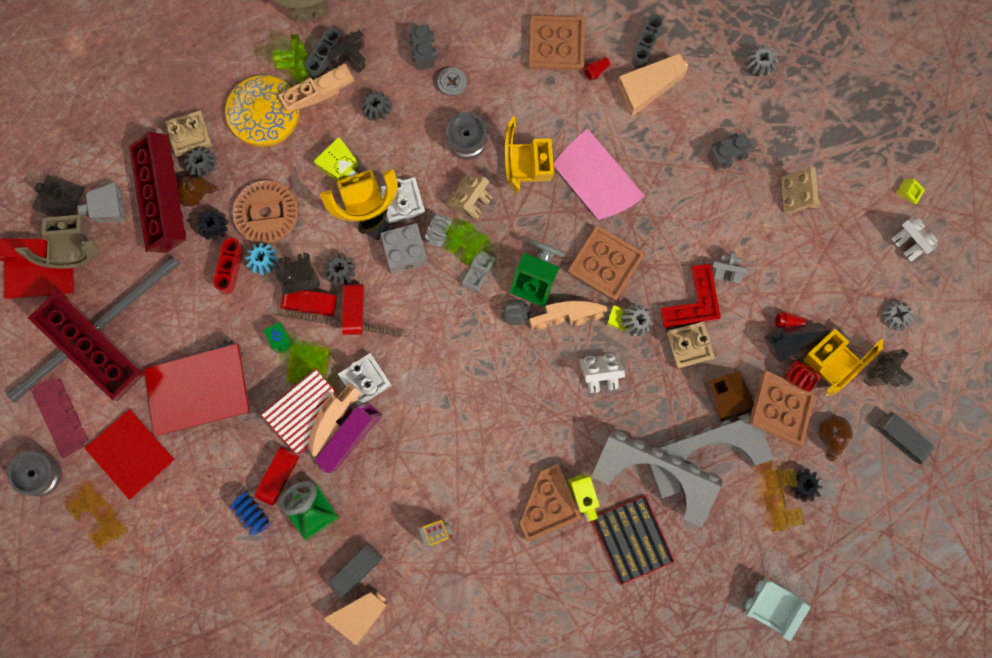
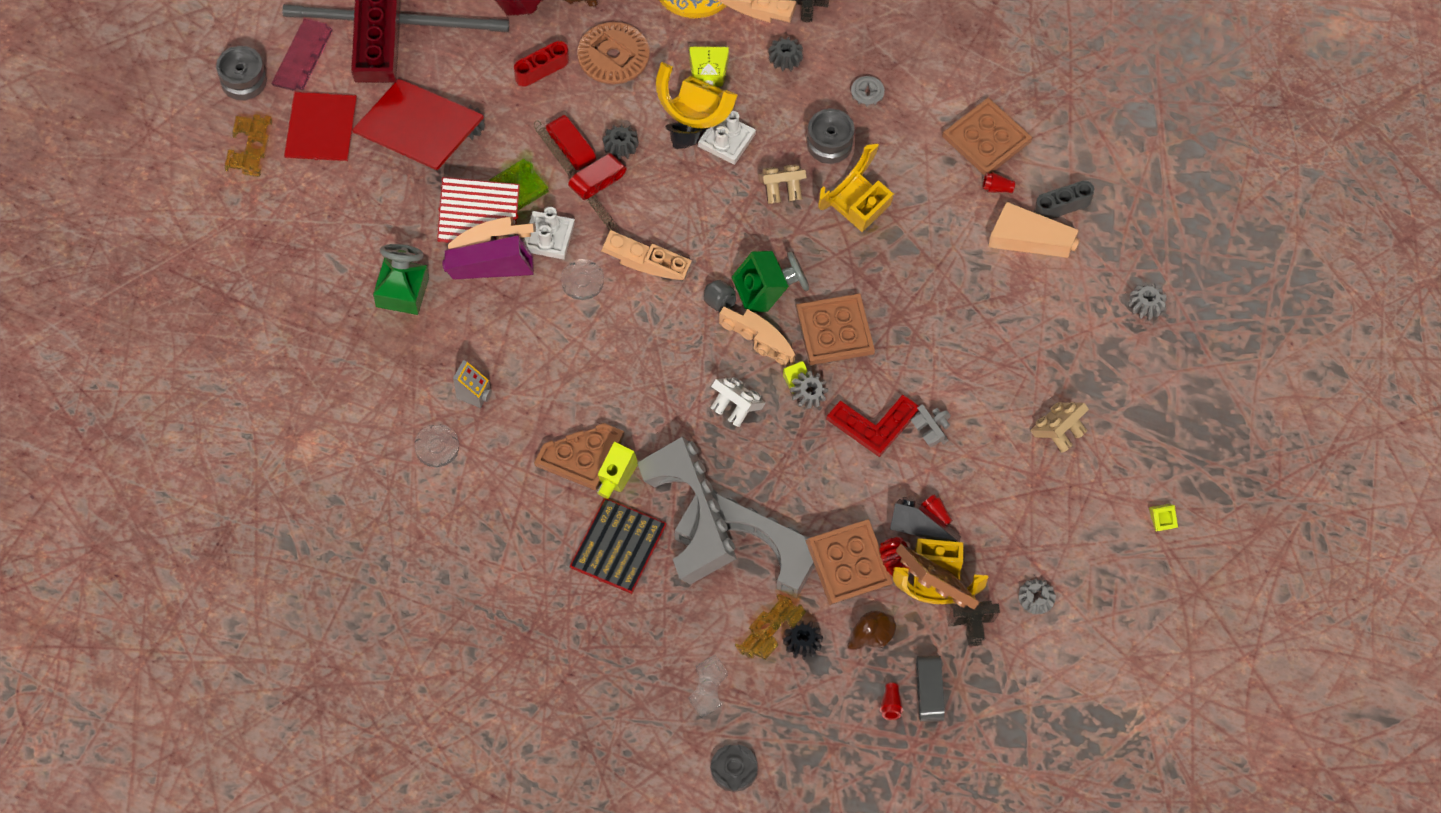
camera: 45 degrees right, 15 degrees down
black gear [195,209,229,241] -> none
blue piece [230,491,273,536] -> none
medium azure gear [245,242,278,275] -> none
red beam [254,446,299,506] -> none
green brick [263,322,294,354] -> none
clear smoke plate [272,253,320,295] -> none
light nougat slope [325,592,388,645] -> none
dark grey beam [327,543,383,599] -> none
light grey brick [380,224,428,274] -> none
dark grey brick [408,24,437,70] -> none
light grey gear [425,214,452,247] -> none
clear neon green plate [445,221,493,266] -> none
light grey slope [461,250,496,294] -> none
bright pink sticker [553,129,644,220] -> none
tan plate [666,322,715,369] -> none
reddish brown slope [704,371,754,421] -> none
dark grey brick [707,132,753,171] -> none
light aqua panel [744,577,811,641] -> none
white plate [892,217,938,261] -> none
none -> light nougat slope [601,230,692,280]
none -> flat silver tile [710,744,758,792]
none -> red cone [880,683,903,720]
none -> nougat plate [896,544,979,609]

